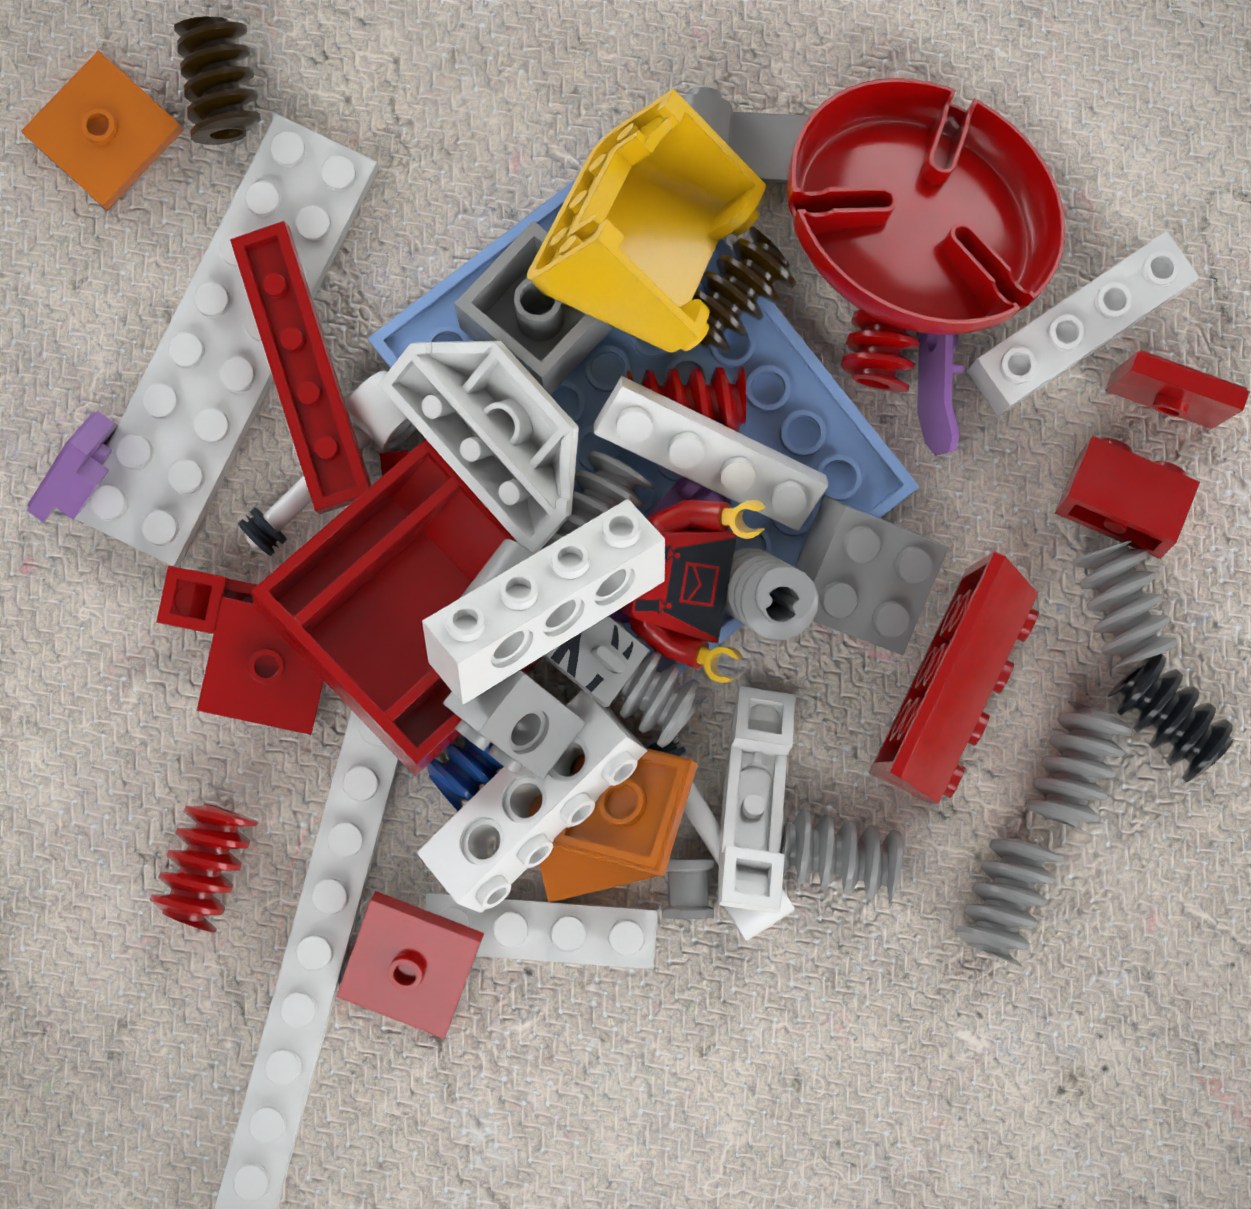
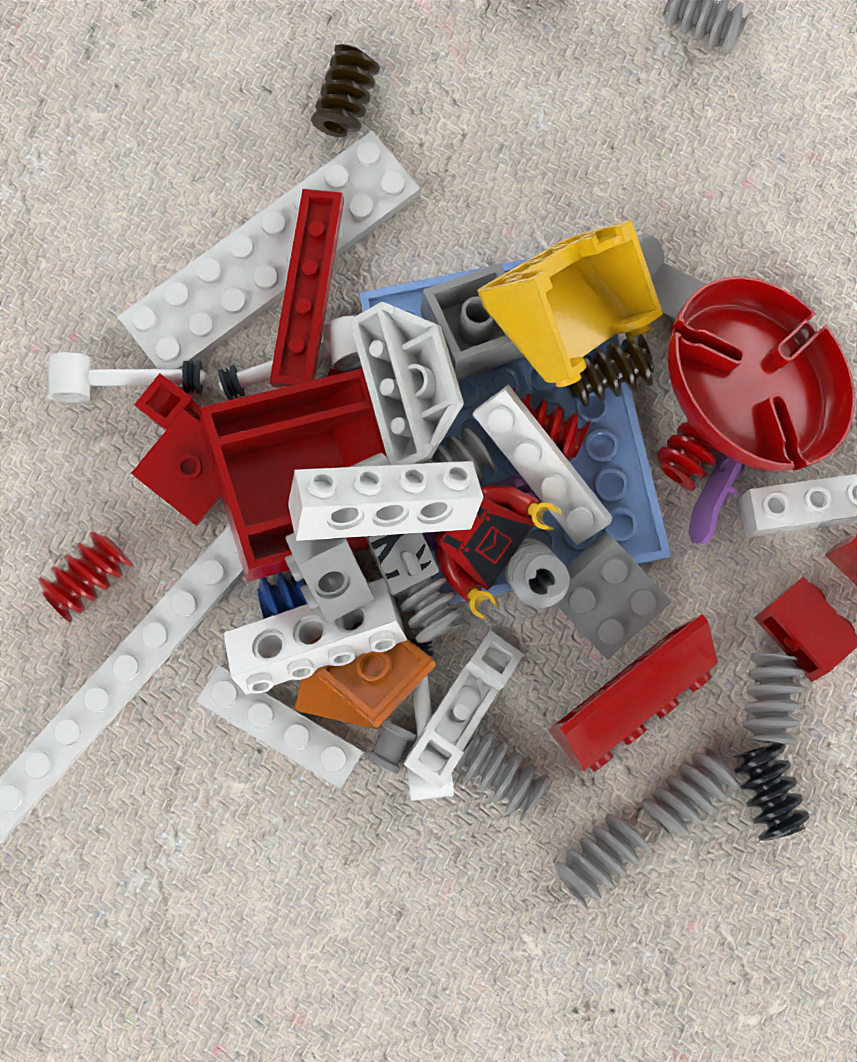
camera: 30 degrees right, 5 degrees down
orange plate [21,50,184,211] -> none
medium lavender plate [27,411,118,523] -> none
plate [336,891,484,1039] -> none
none -> white piece [48,352,206,403]

